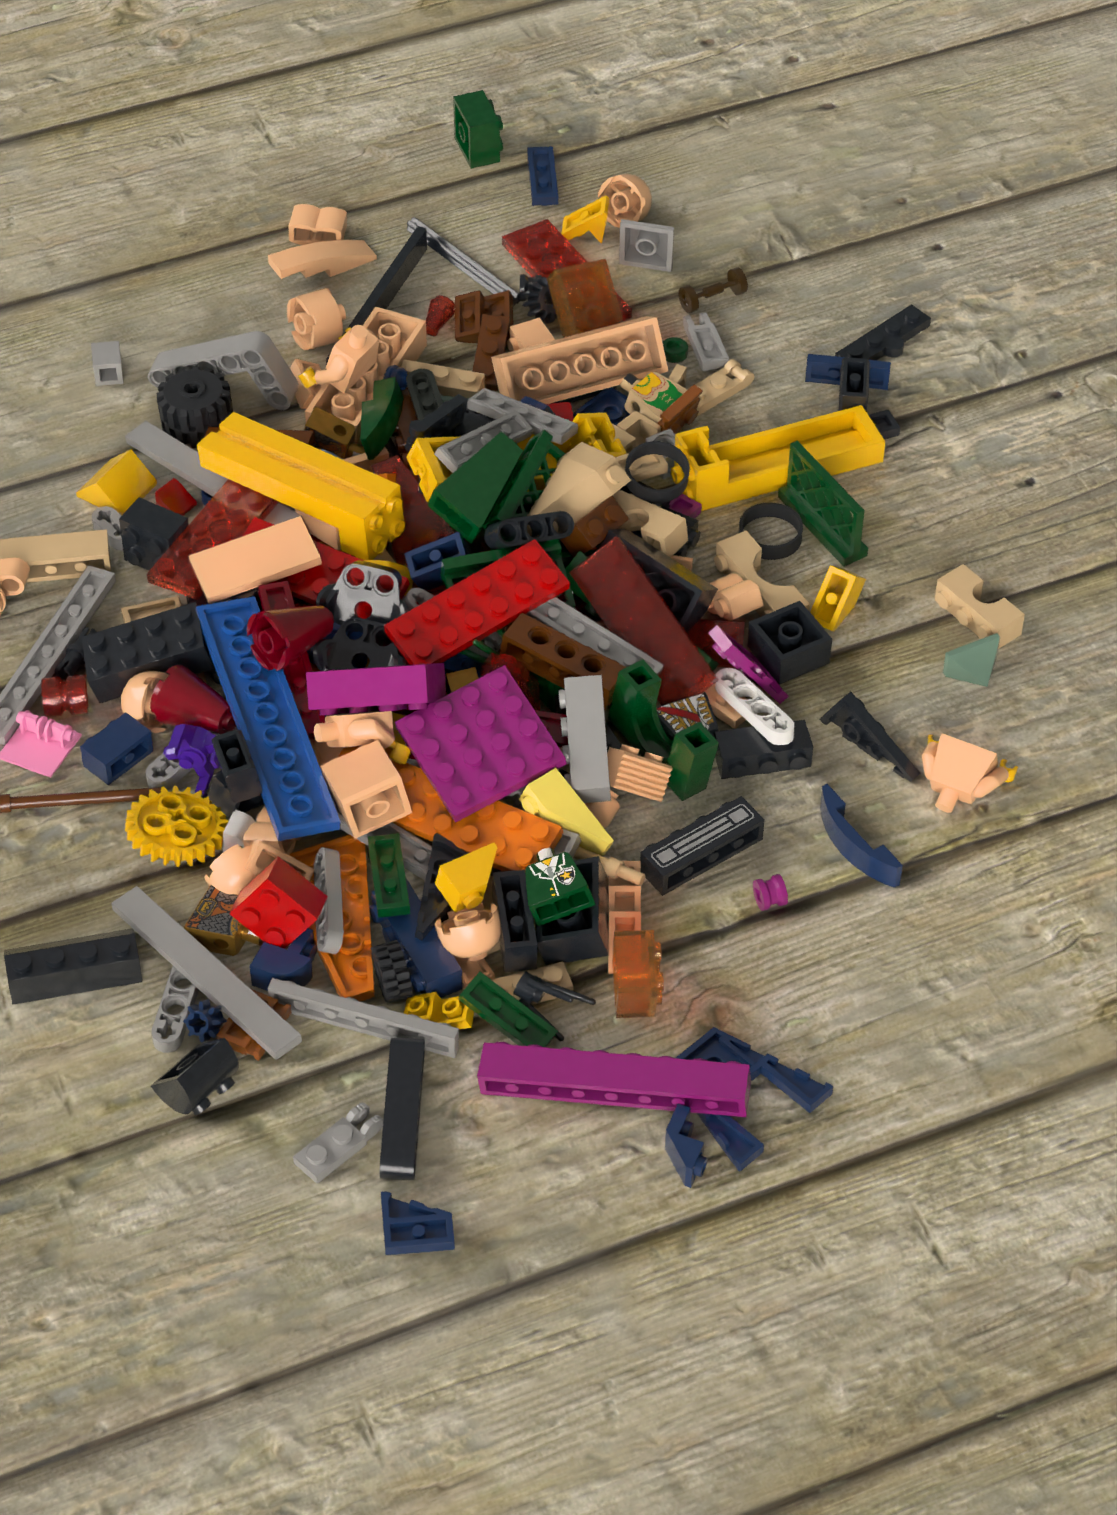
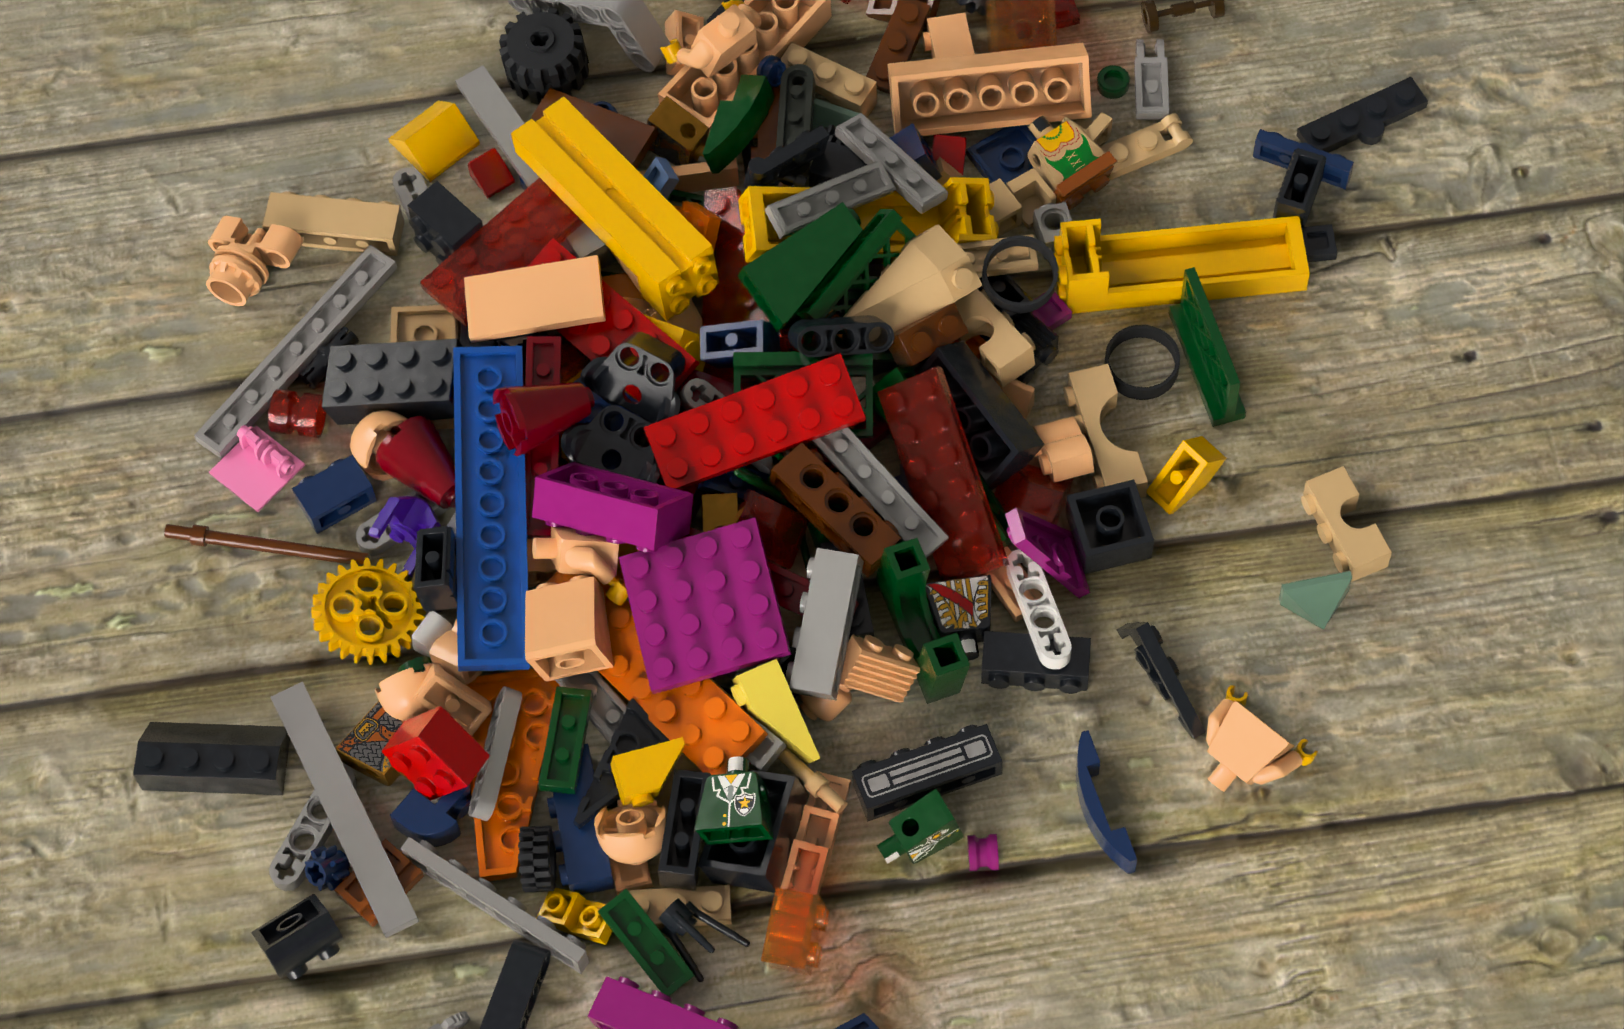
camera: 20 degrees right, 15 degrees up
none -> dark green torso [876,789,964,864]

